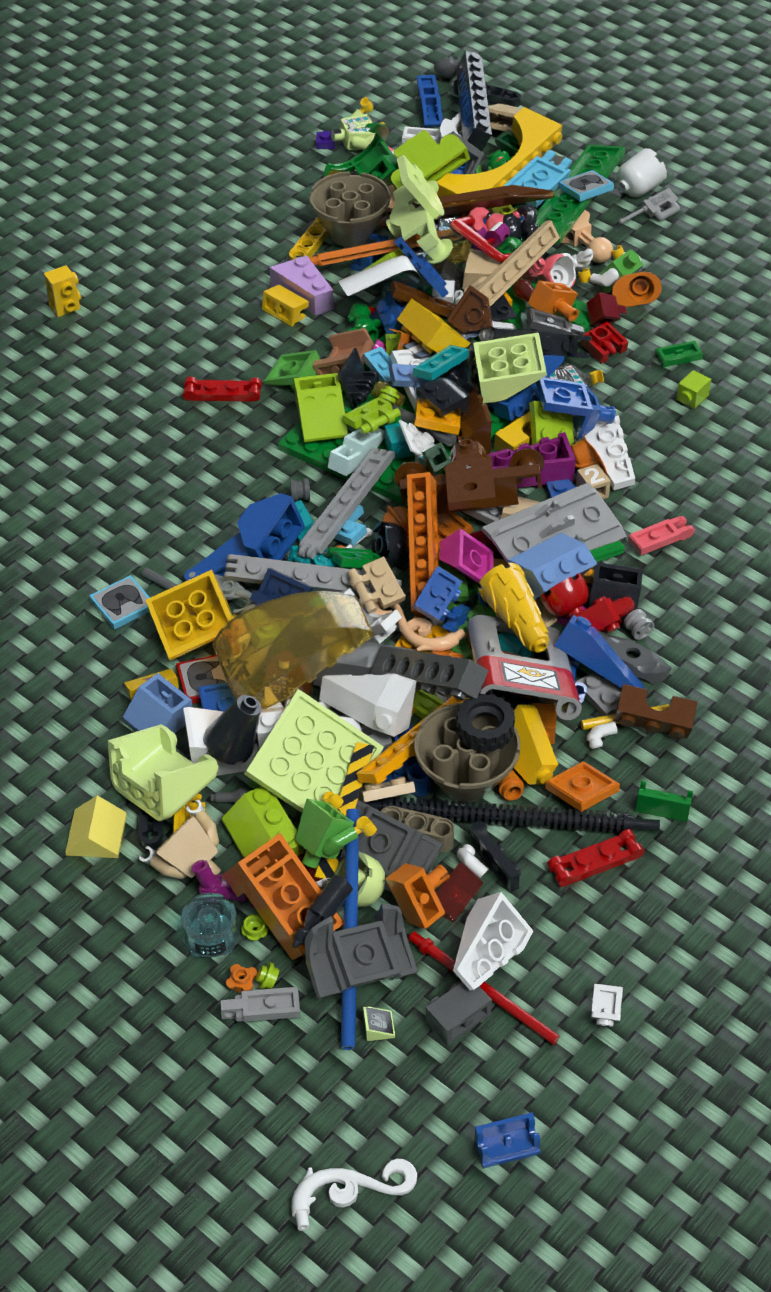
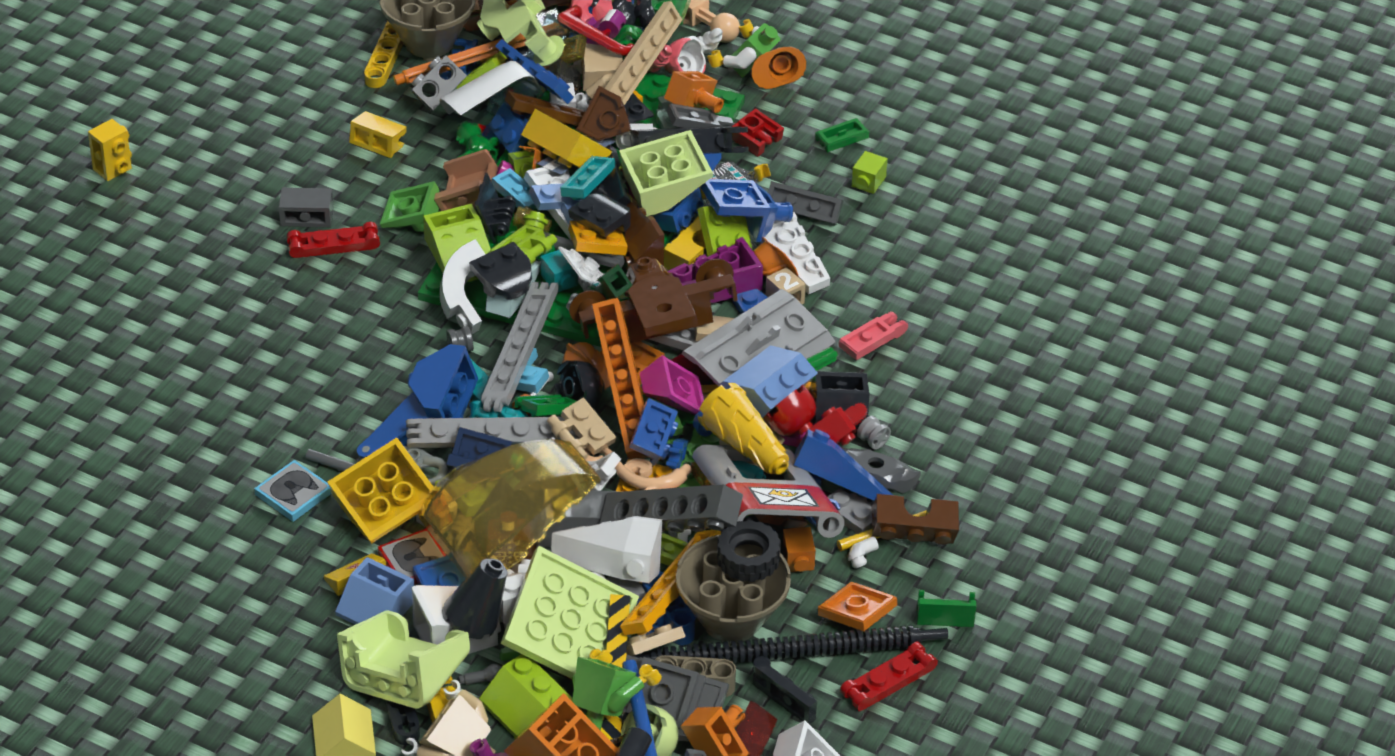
camera: 15 degrees left, 5 degrees down
lavender wedge [270,256,334,315] -> none
white arm [457,844,488,879] -> none
orange cone [498,770,524,801] -> none
clear red cone [512,278,535,302] -> none
yellow slope [514,705,558,785] -> none
dark red brick [586,292,627,326] -> none
none -> dark grey brick [279,187,334,227]
none -> light grey brick [410,55,467,111]
none -> white arch [440,239,486,334]
none -> black slope [469,242,532,300]
none -> dark grey plate [768,181,843,225]

